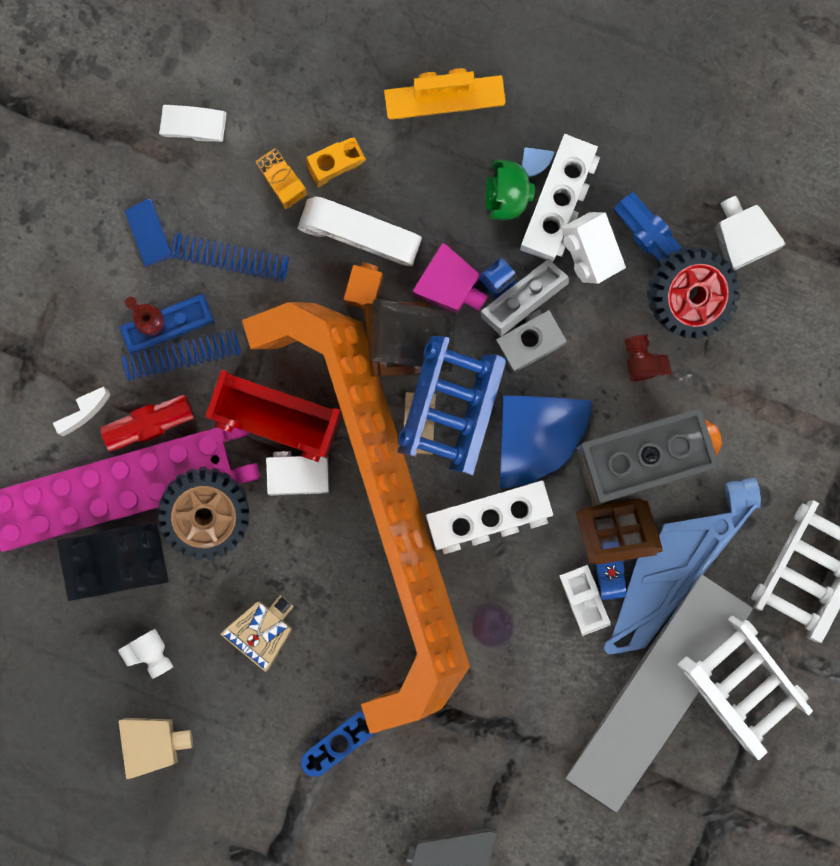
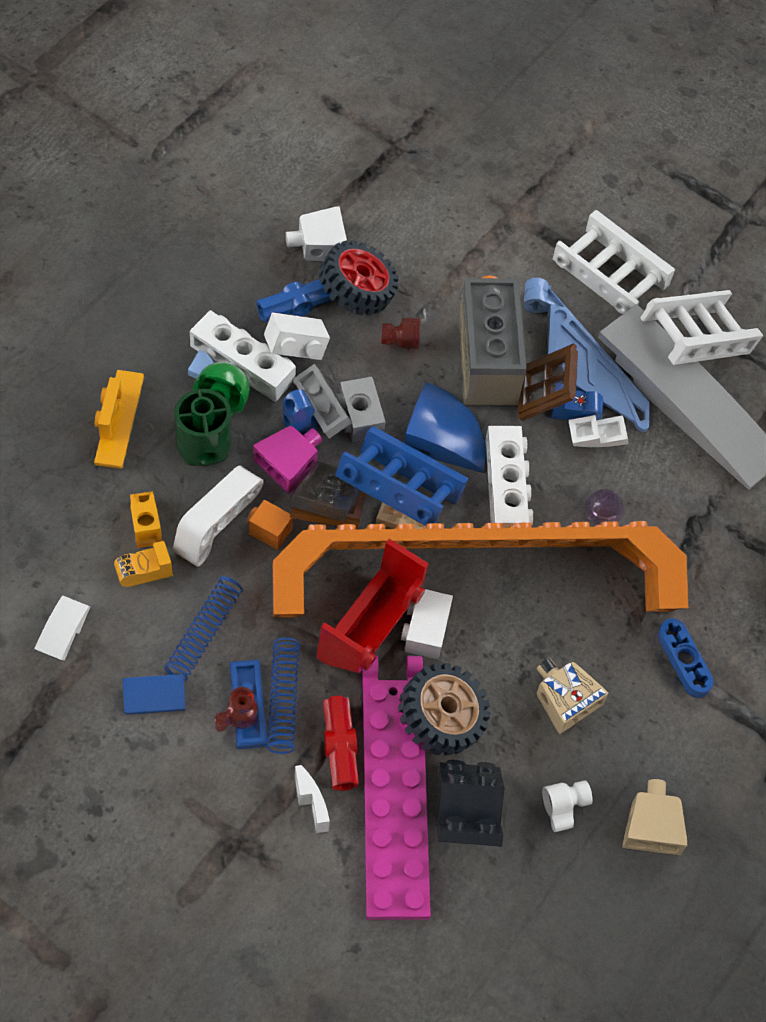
camera: 80 degrees left, 25 degrees down
none -> dark green cylinder [174,389,232,466]

